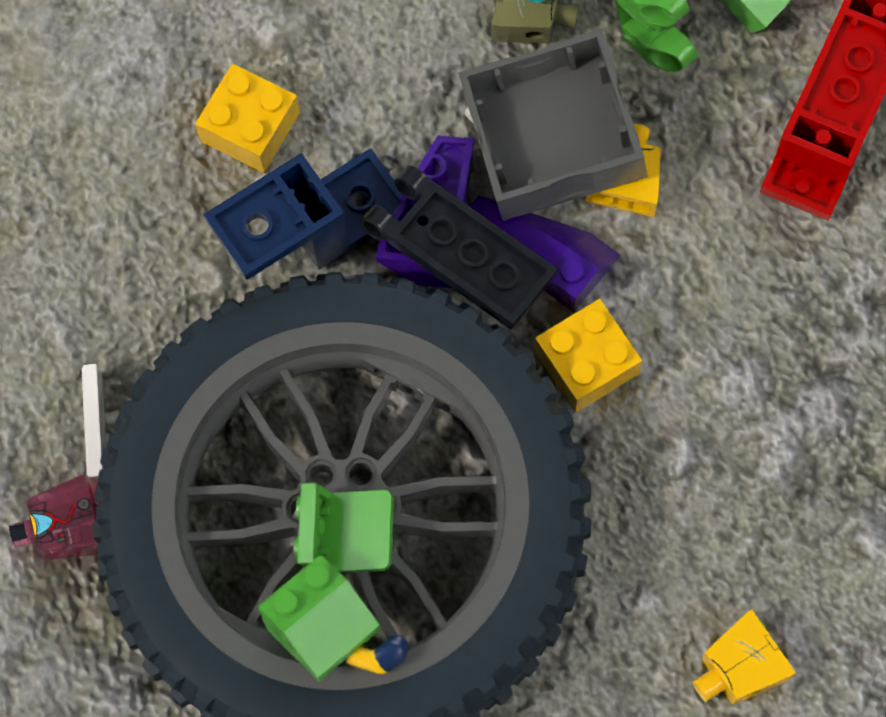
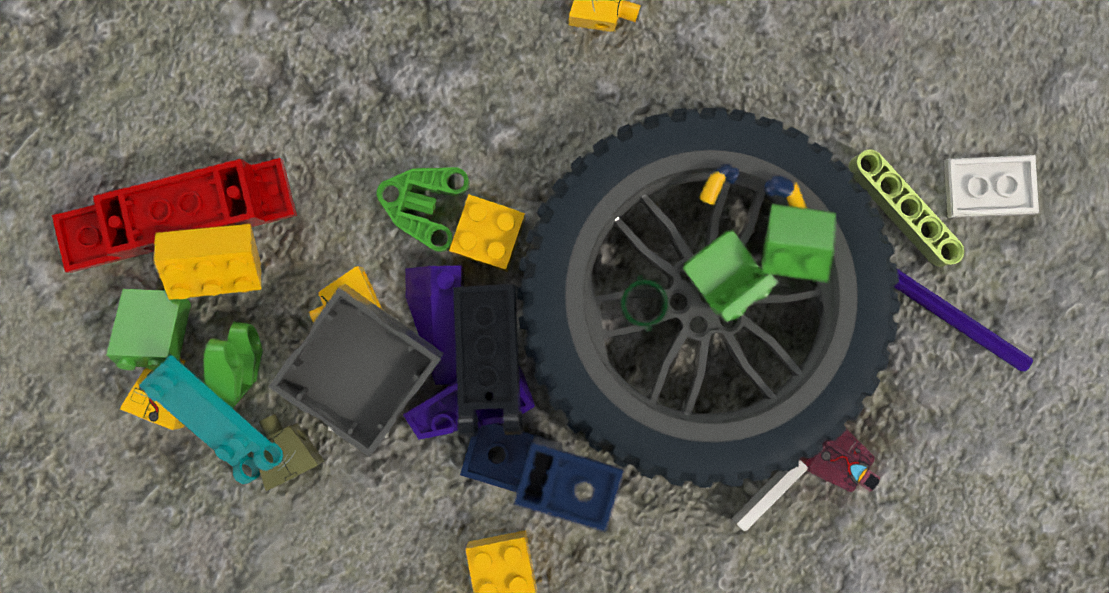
camera: 130 degrees left, 15 degrees up
none -> yellow brick [154,224,262,300]
none -> bright green connector [376,167,470,252]
none -> dark green piece [620,276,668,332]
none -> yellow arm [700,164,739,204]

